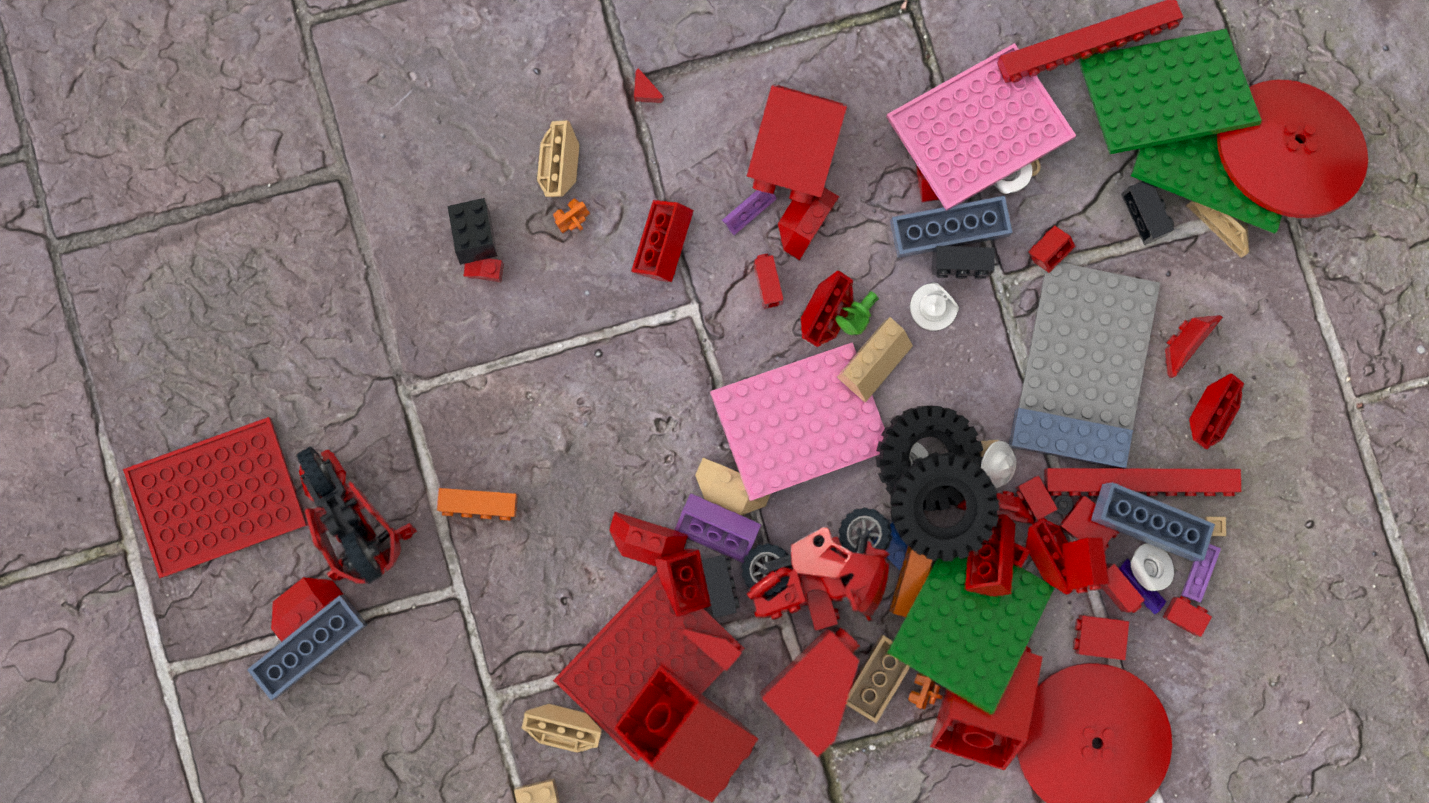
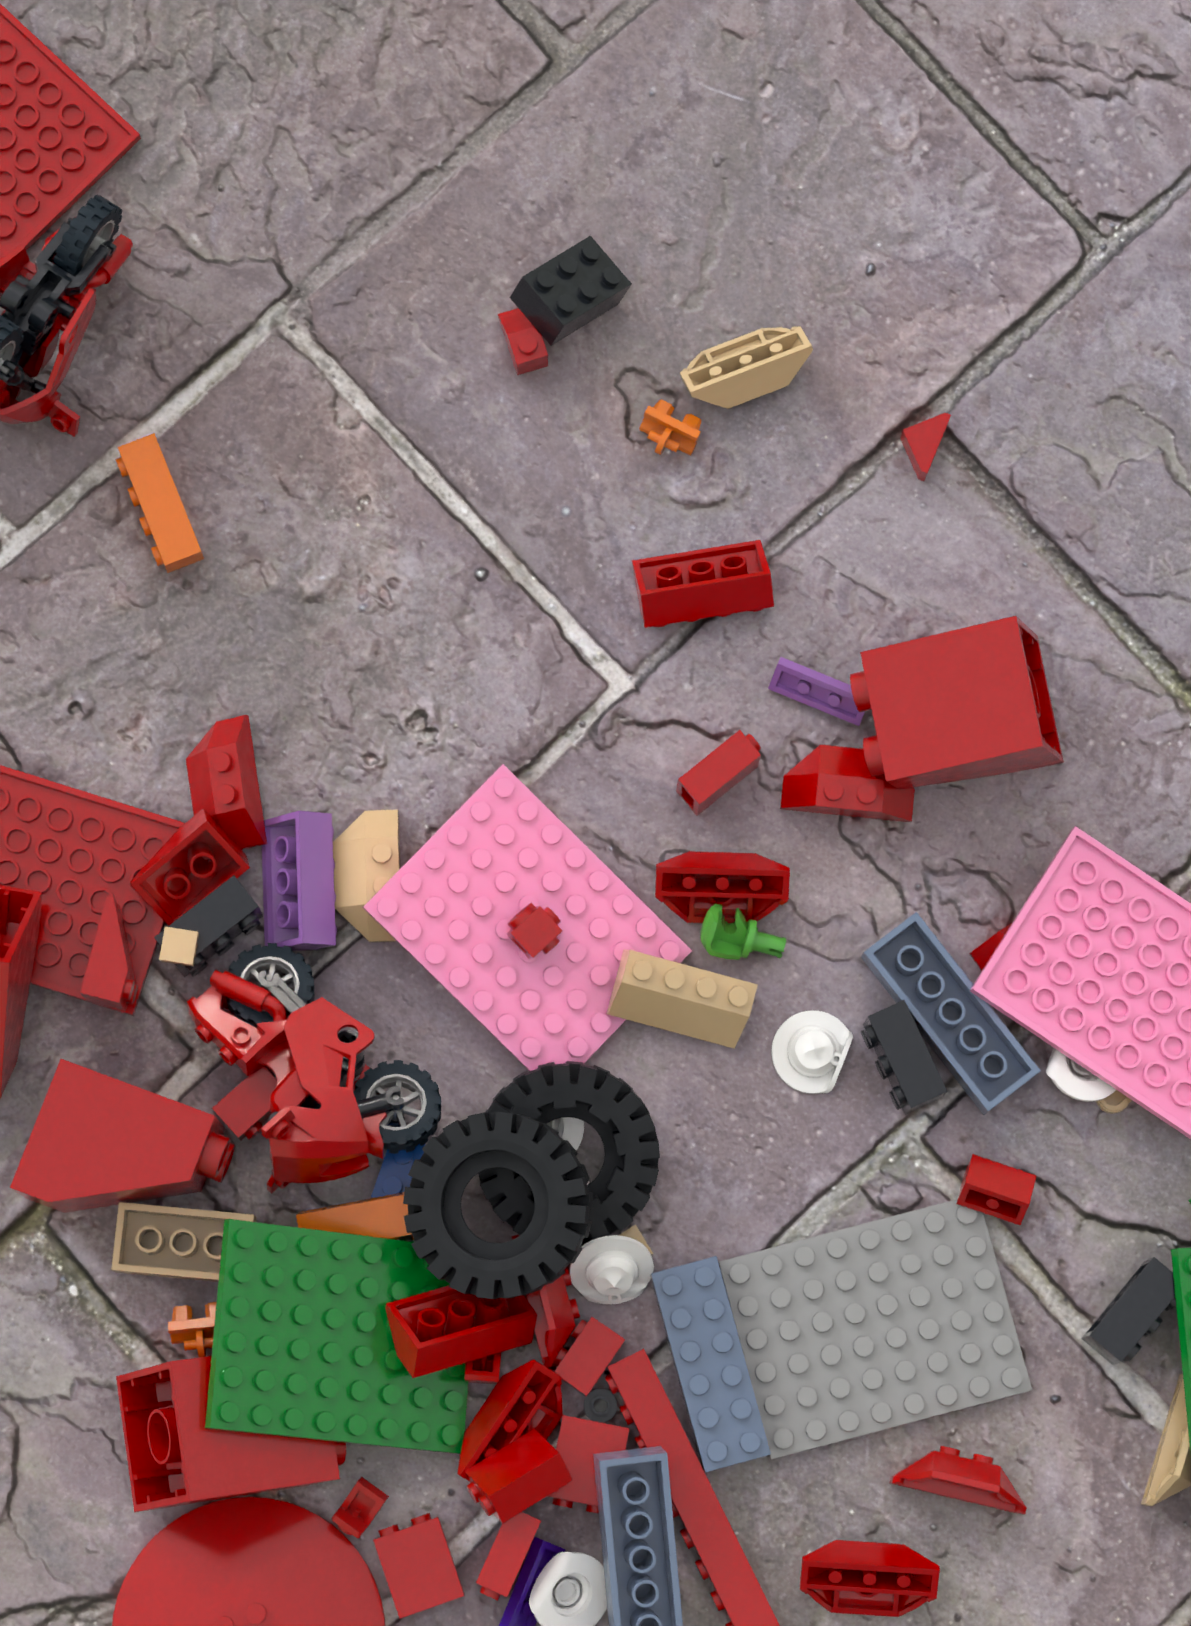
camera: 60 degrees right, 5 degrees down
none -> tan tile [159,926,199,966]
none -> red bracket [331,1477,389,1538]
none -> red brick [506,903,562,959]

